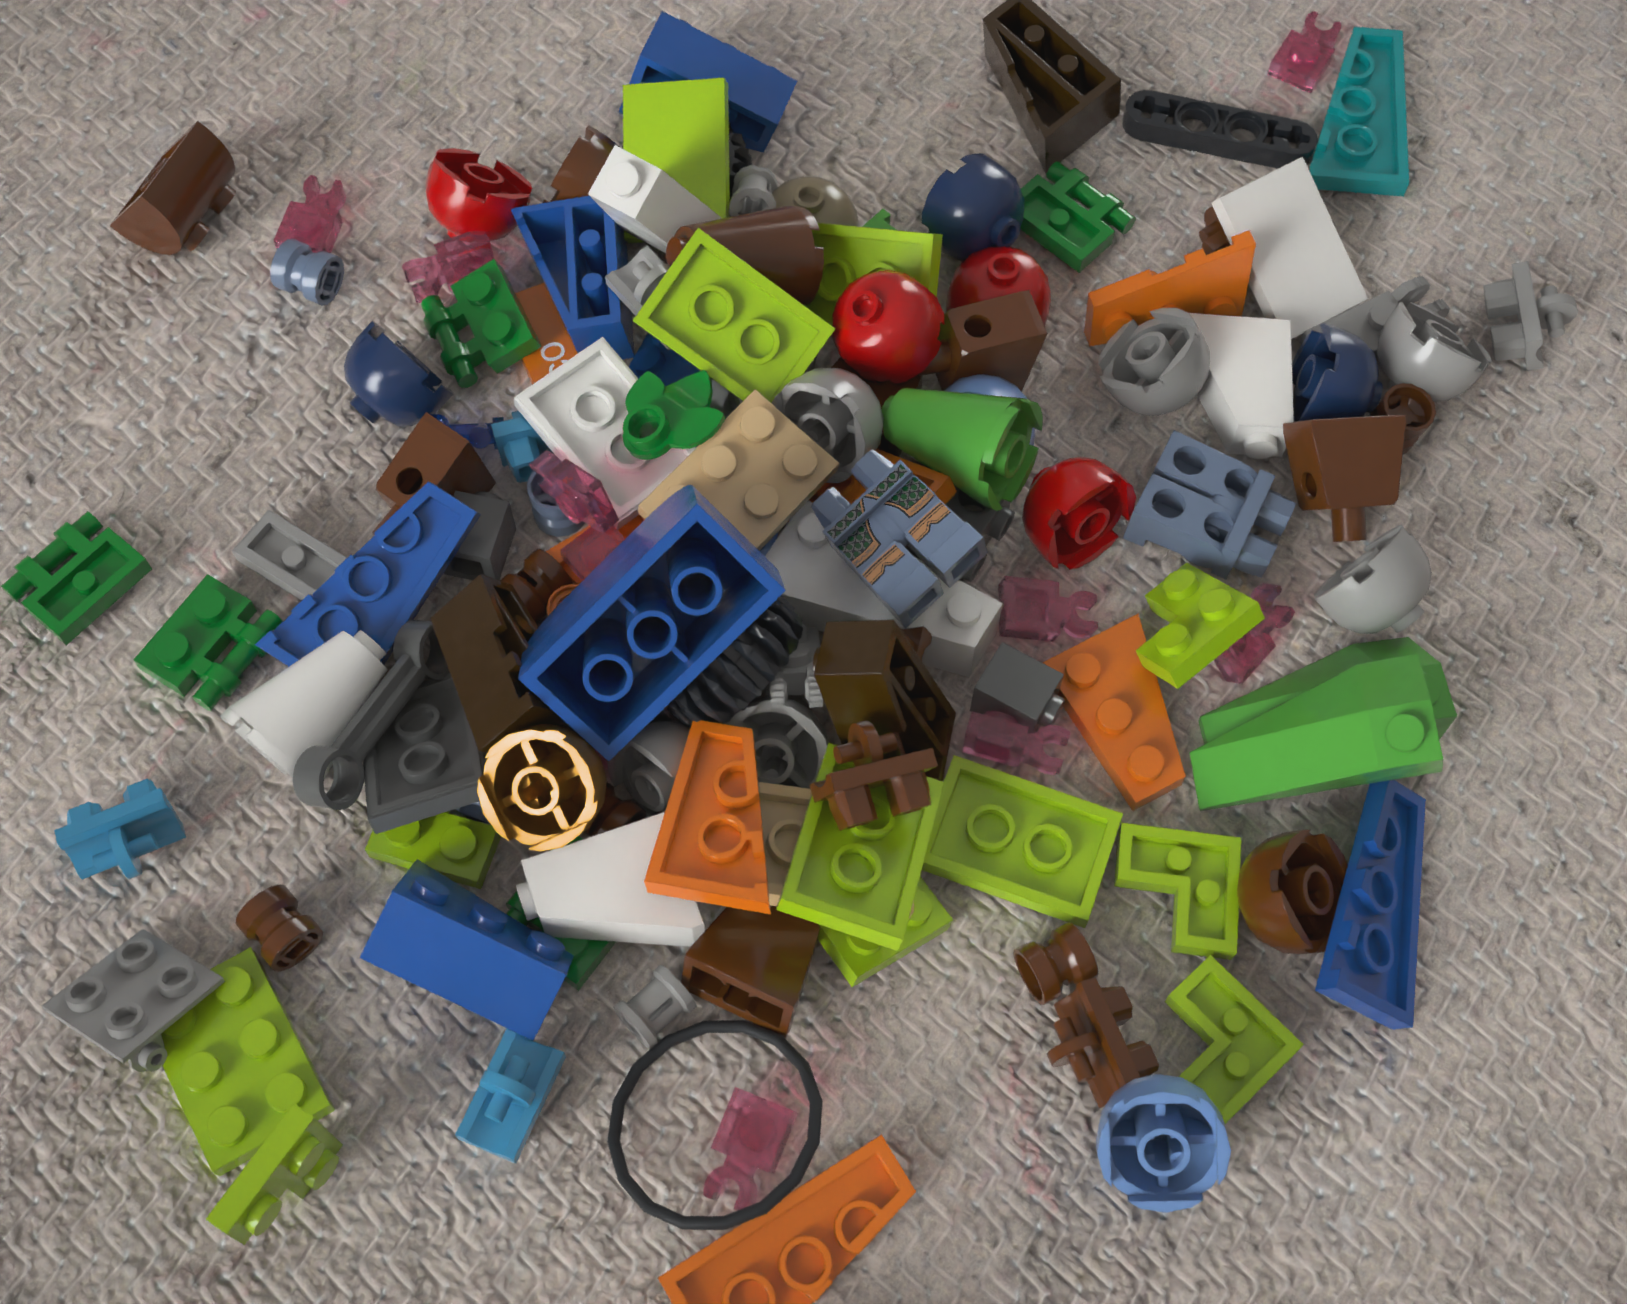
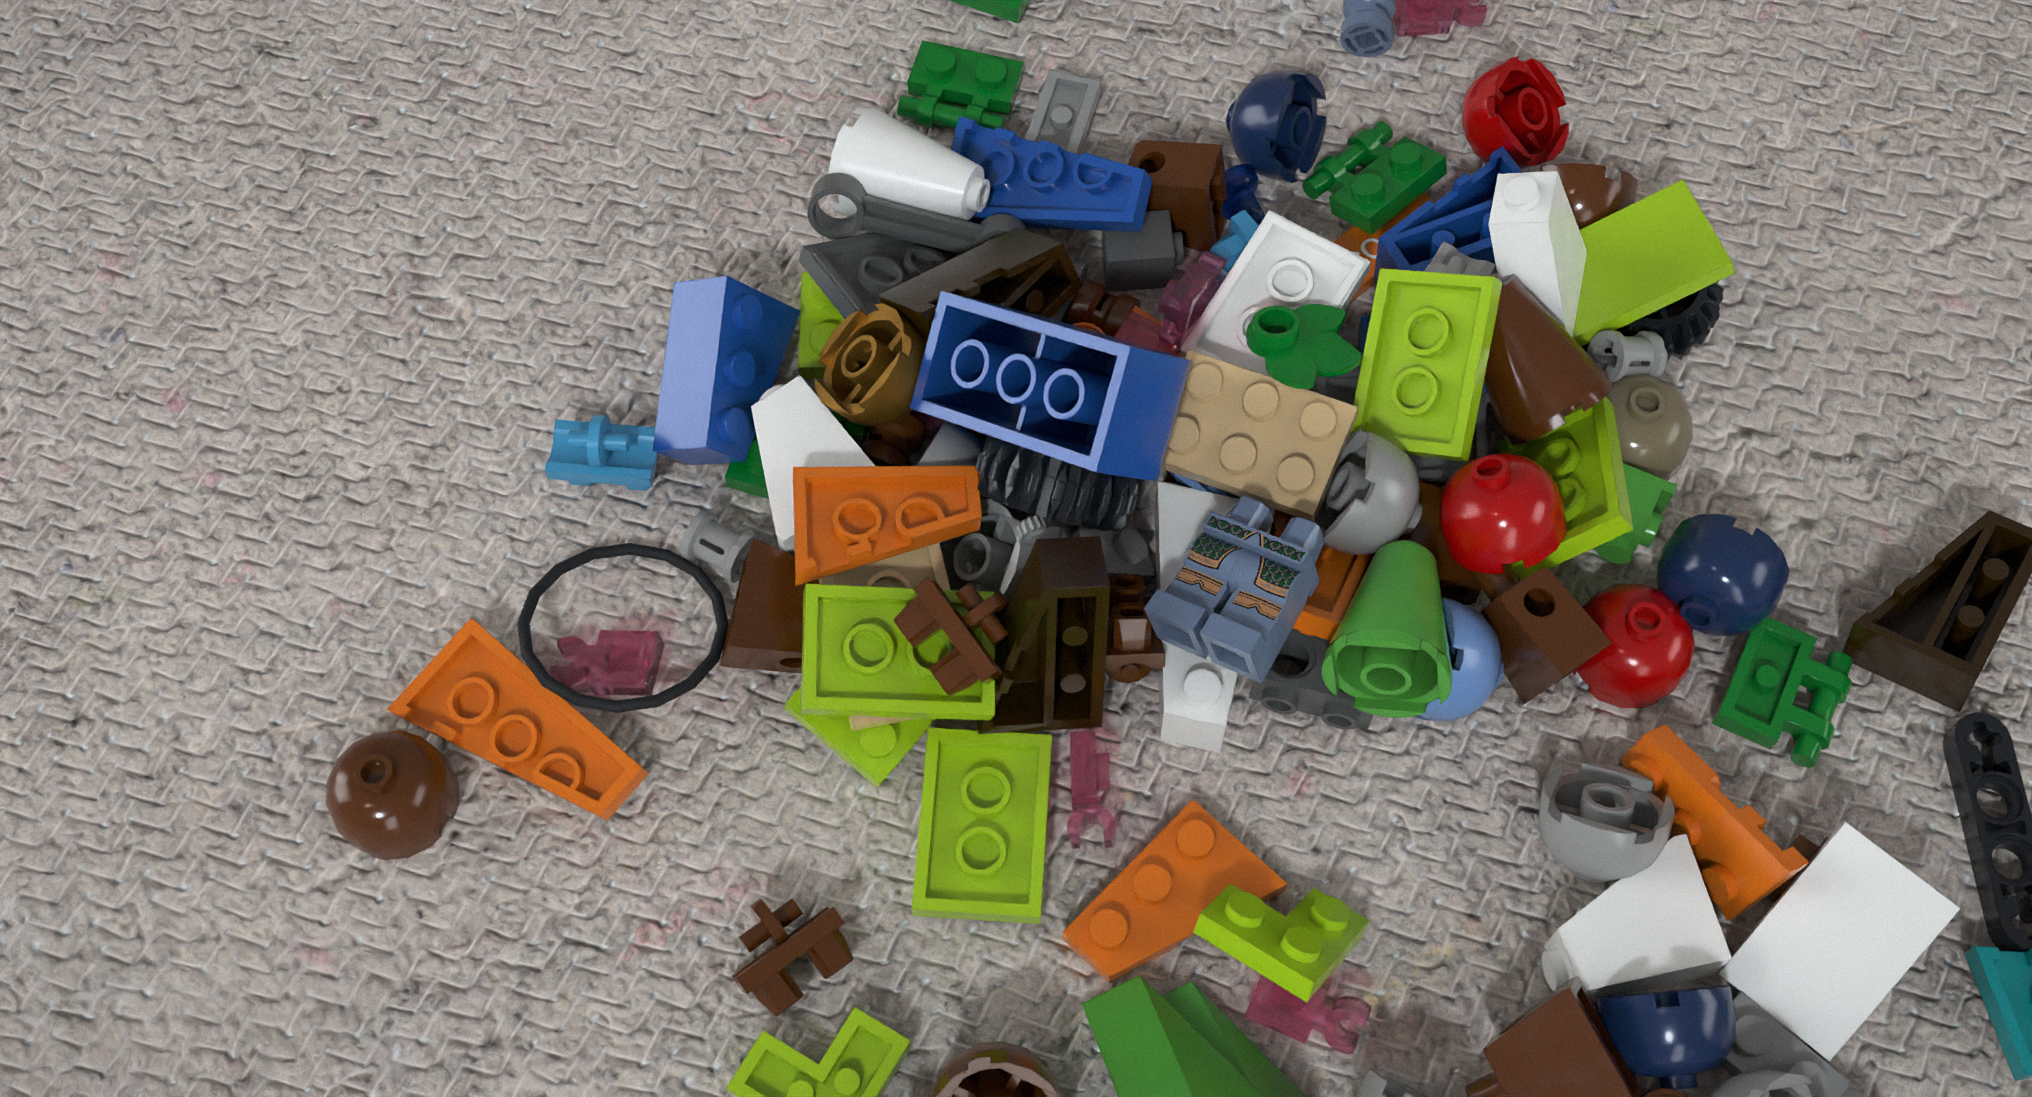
camera: 75 degrees right, 0 degrees up
light grey hinge [42,929,225,1072] -> none
dark azure hips [54,779,186,879] -> none
lime plate [161,947,335,1177] -> none
lime plate [206,1103,343,1245] -> none
reddish brown wheel [235,884,324,972] -> none
clear pink plate [402,231,494,303] -> none
blue wedge [618,11,797,153] -> none
dark grey brick [970,642,1066,743] -> none
clear pink plate [998,576,1098,642] -> none
reddish brown wheel [1013,922,1099,1005] -> none
red cylinder [1022,457,1136,570] -> none
medium blue cylinder [1096,1074,1231,1213] -> none
lime plate [1114,822,1242,960] -> none
sand blue hips [1123,430,1297,580] -> none

